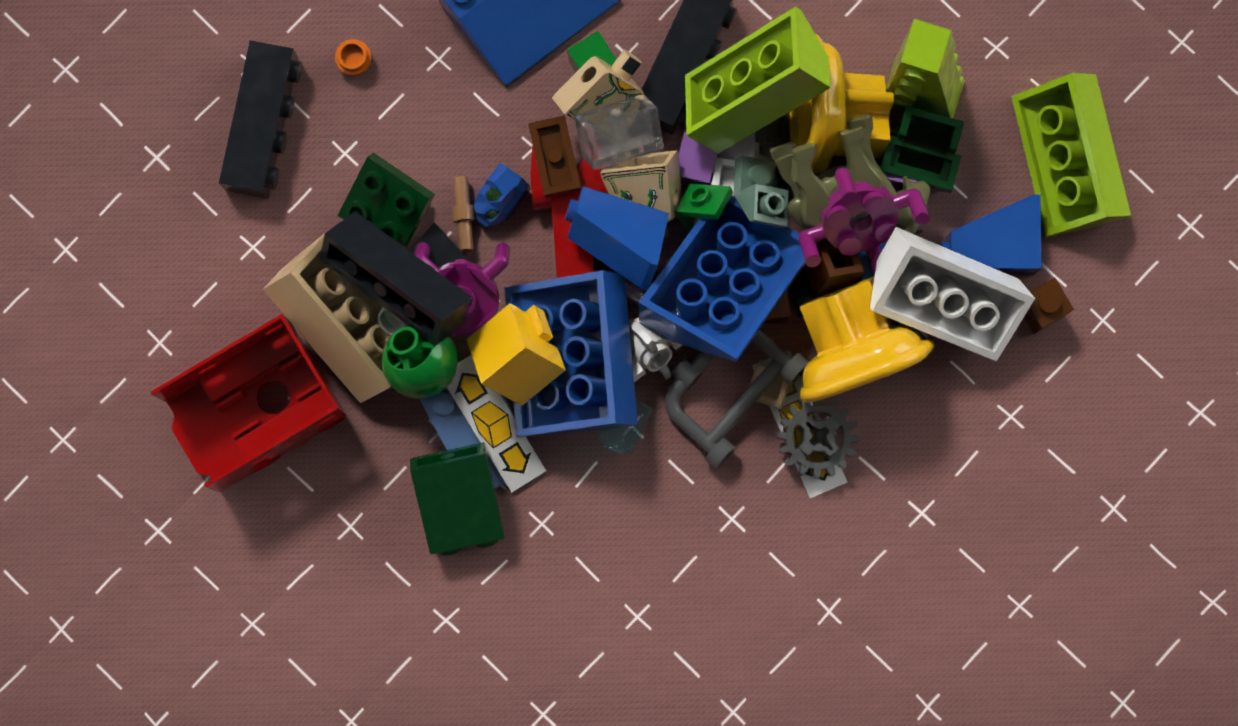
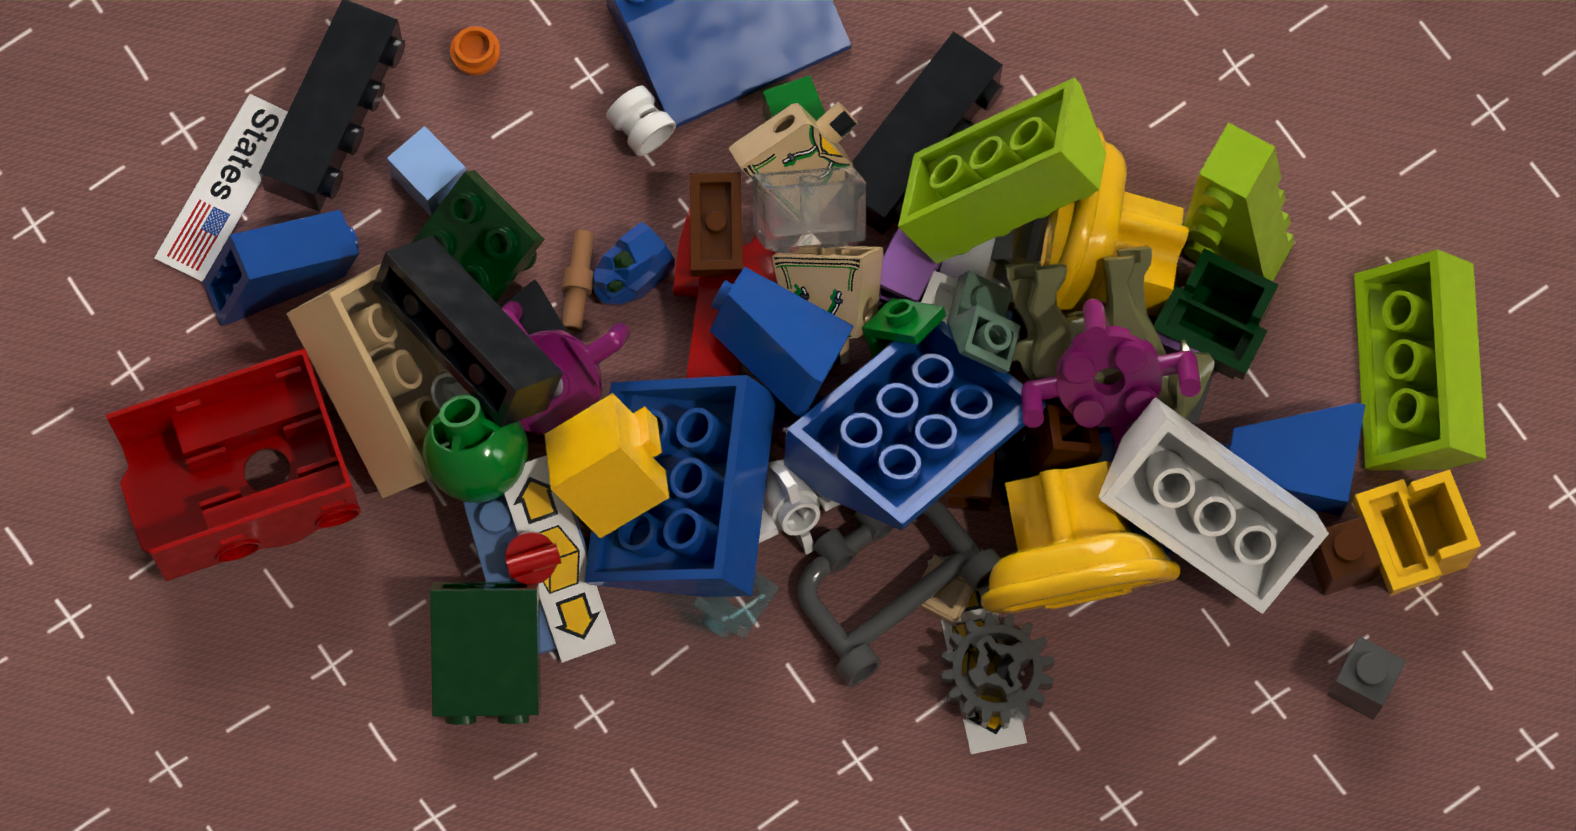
camera: 10 degrees right, 10 degrees down
none -> white sticker [154,94,288,281]
none -> blue slope [202,210,360,326]
none -> light blue brick [387,126,466,217]
none -> red plate [504,531,562,585]
none -> white wheel [606,85,676,157]
none -> dark grey brick [1327,636,1406,720]
none -> yellow plate [1352,469,1481,596]

